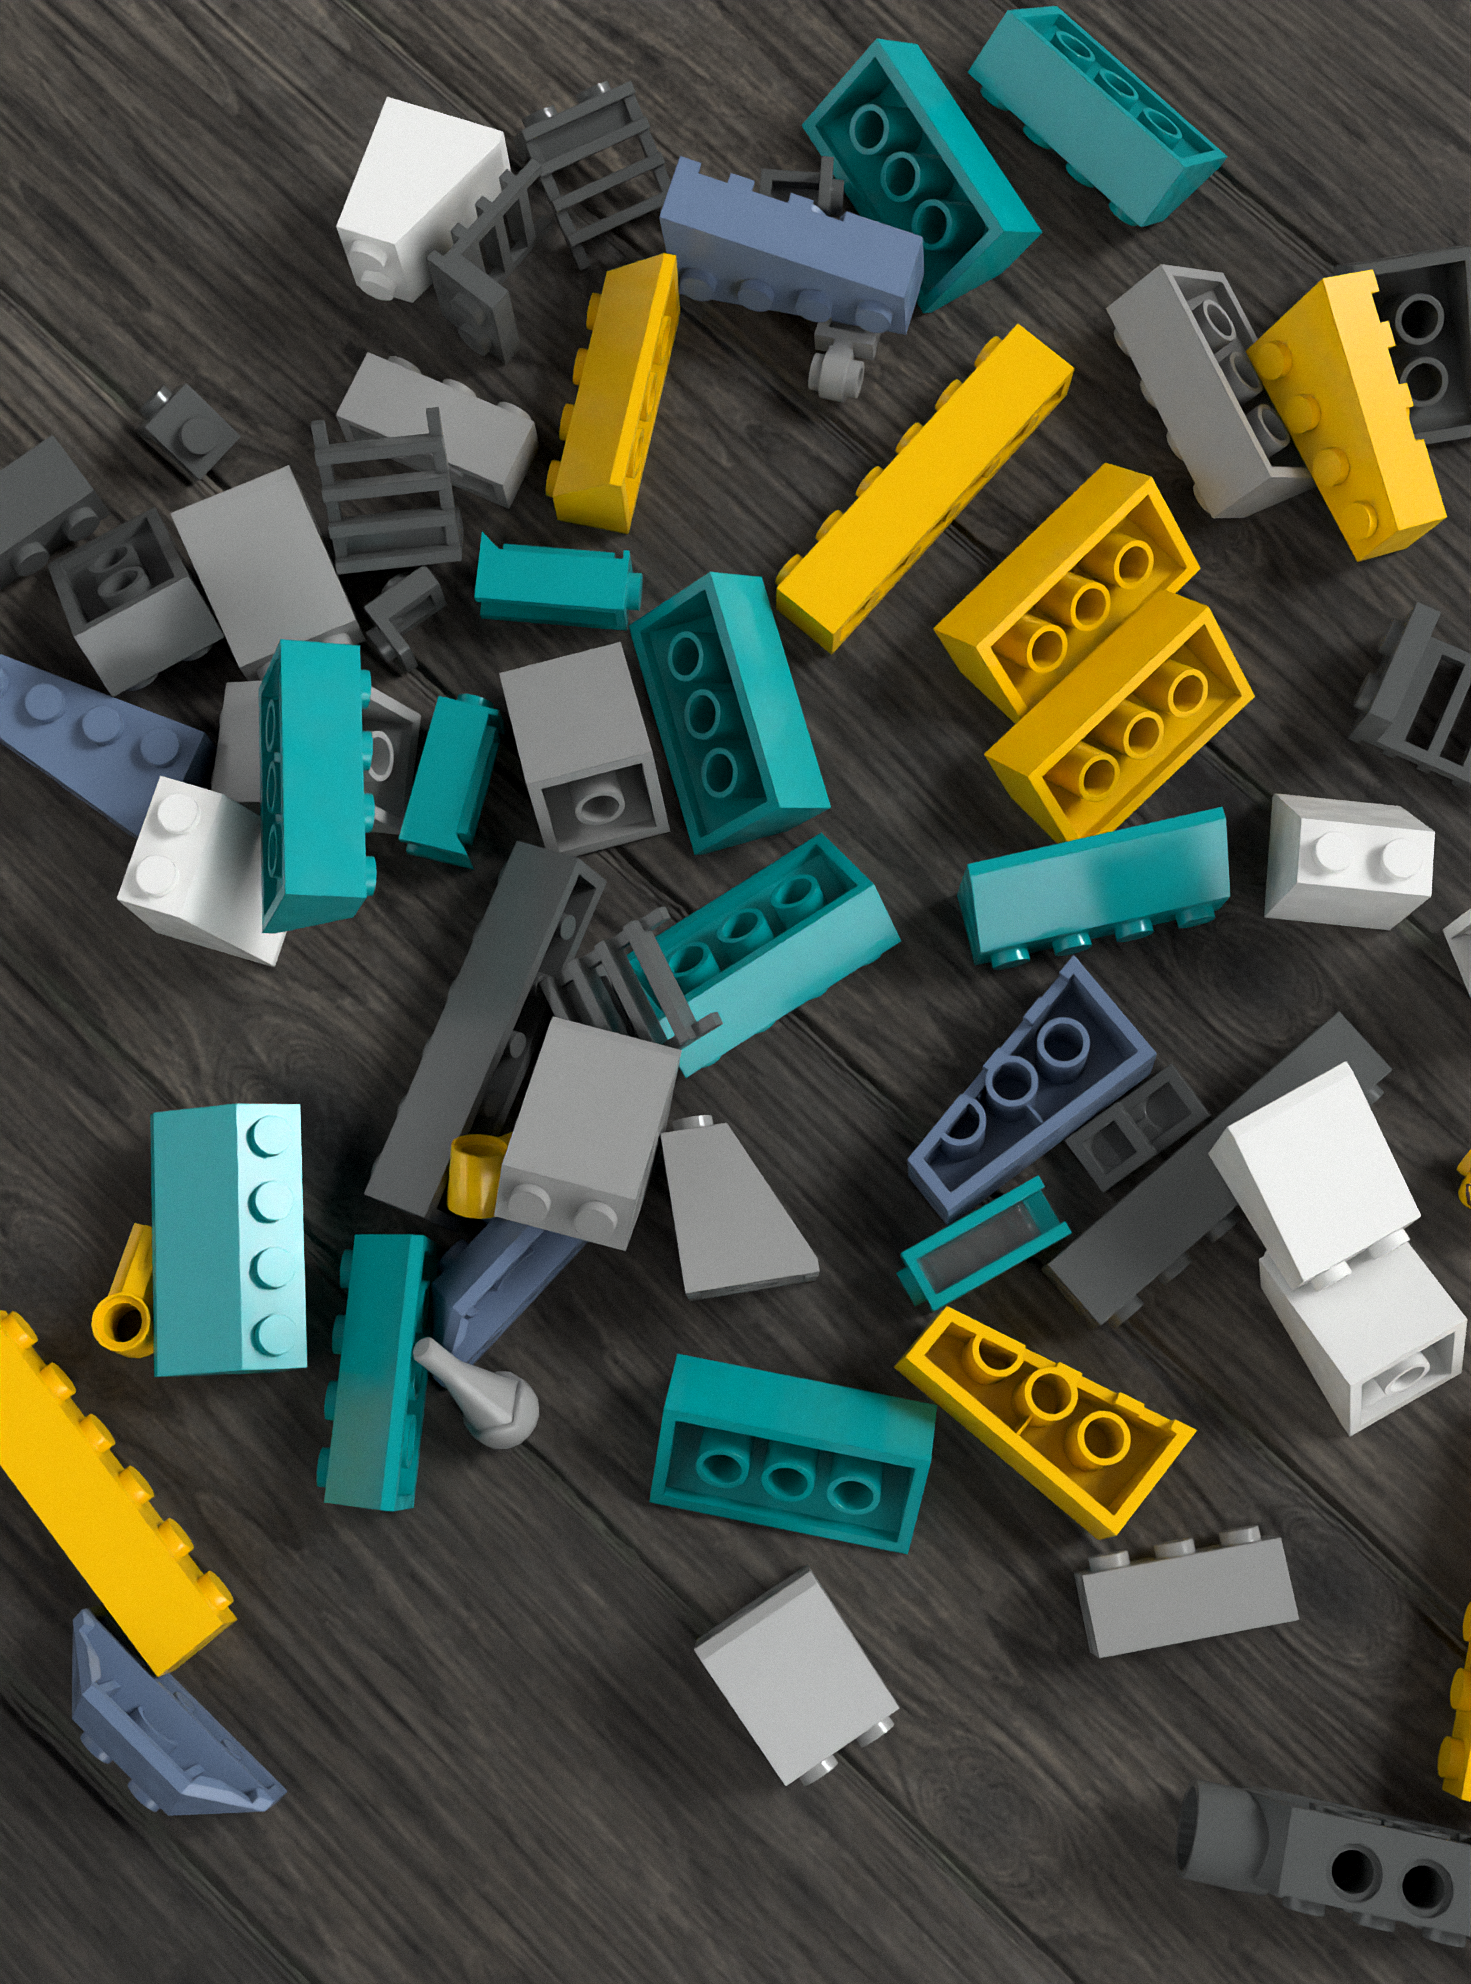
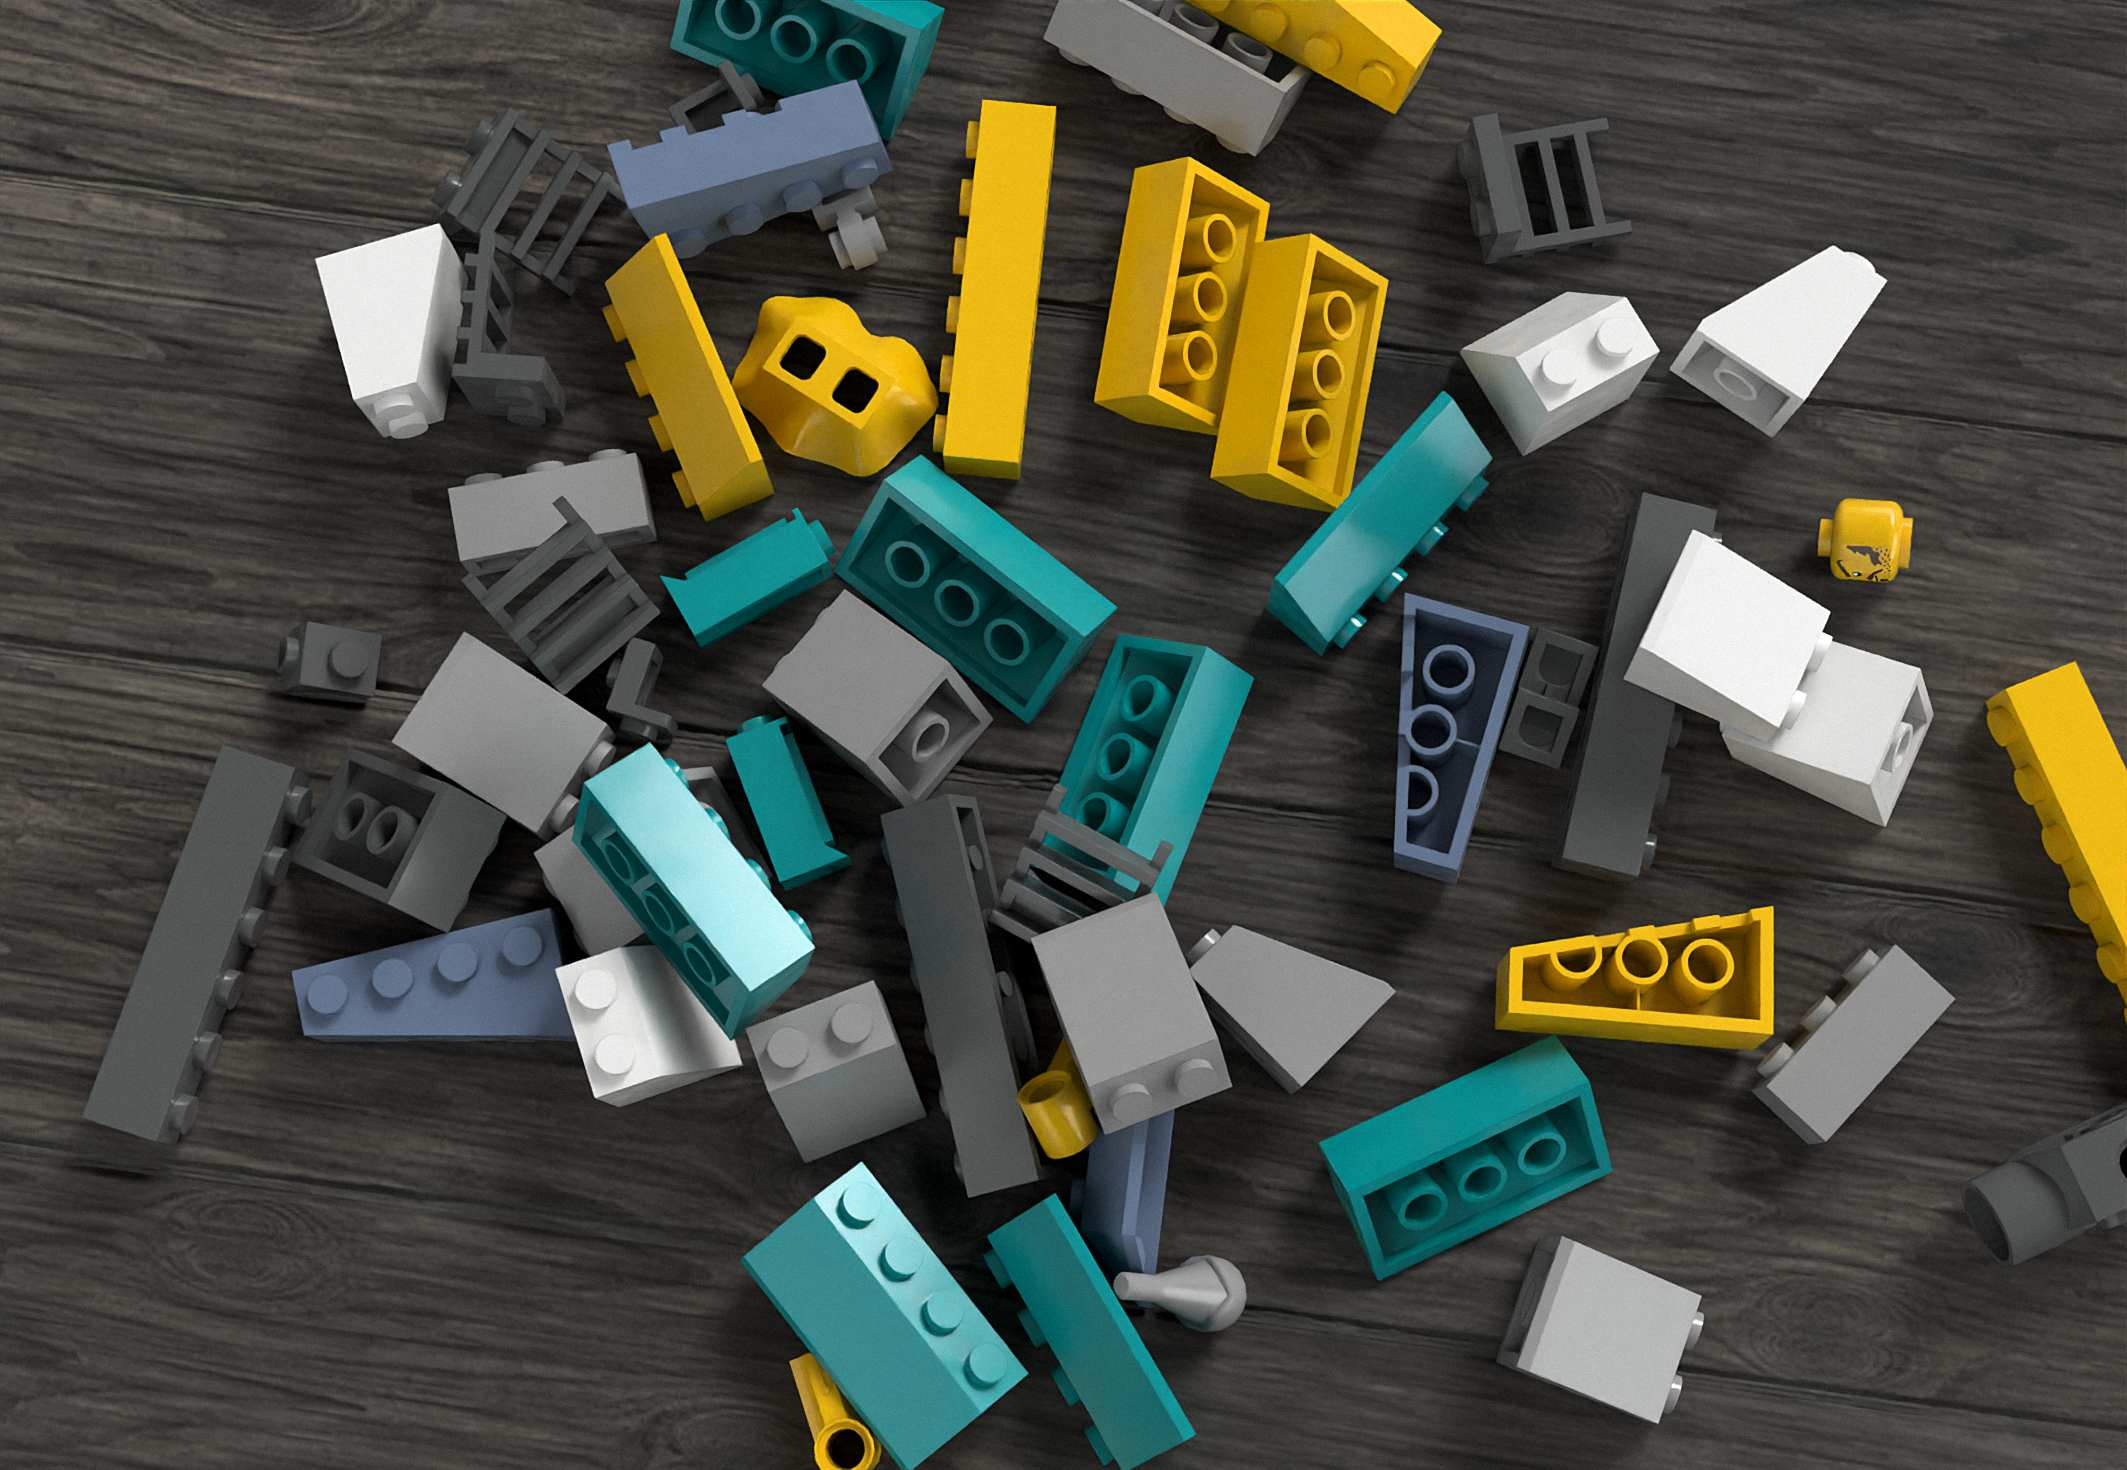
camera: 40 degrees left, 0 degrees up
window [896,1175,1072,1313] -> none
none -> yellow piece [732,296,938,477]
none -> light grey slope [745,980,928,1163]

